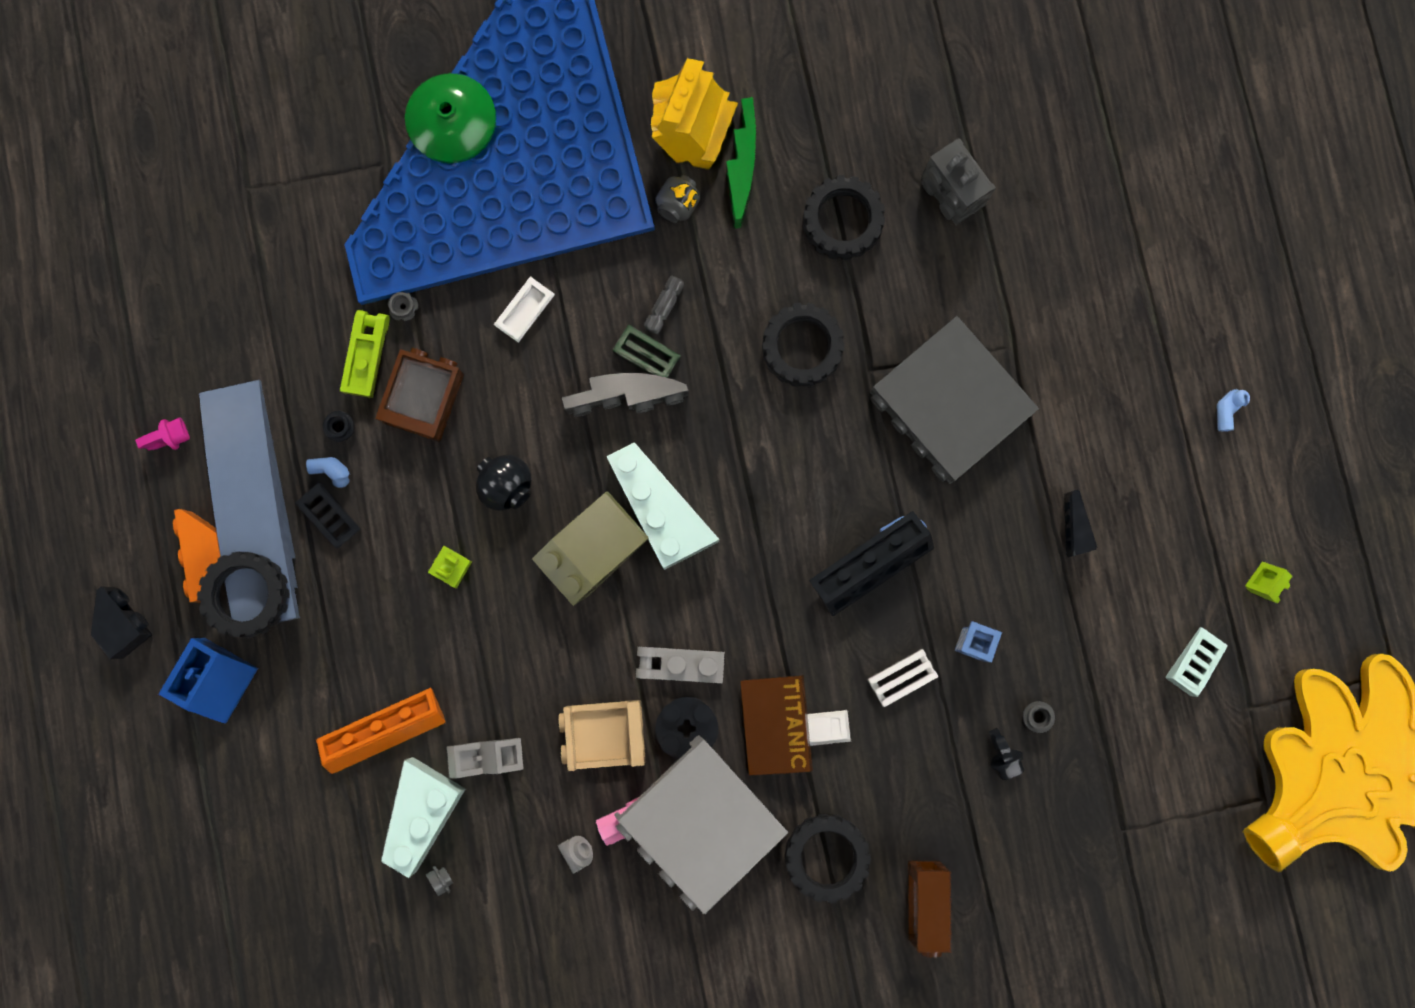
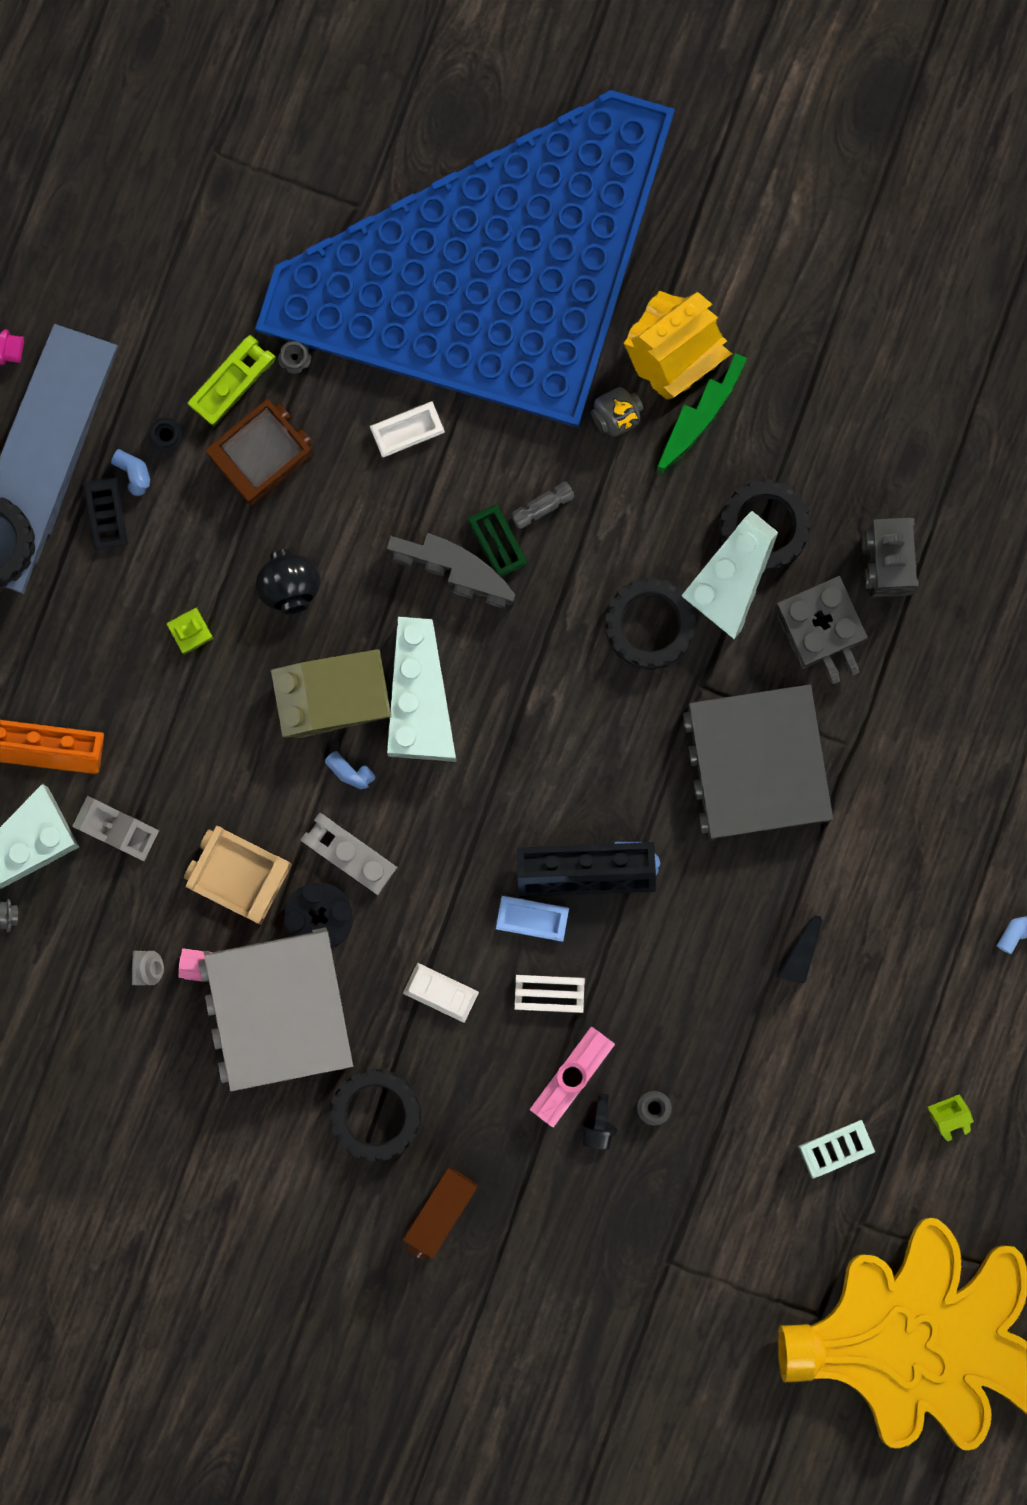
camera: 30 degrees right, 0 degrees up
green dish [405,73,497,163] -> none
reddish brown tile [740,675,813,775] -> none
medium blue brick [955,621,1002,663] -> none
none -> medium blue arm [325,751,375,790]
none -> light blue tile [496,896,569,942]
none -> bright pink piece [529,1027,615,1127]
none -> light aqua wedge [682,511,778,639]
none -> dark grey hinge [774,576,868,684]

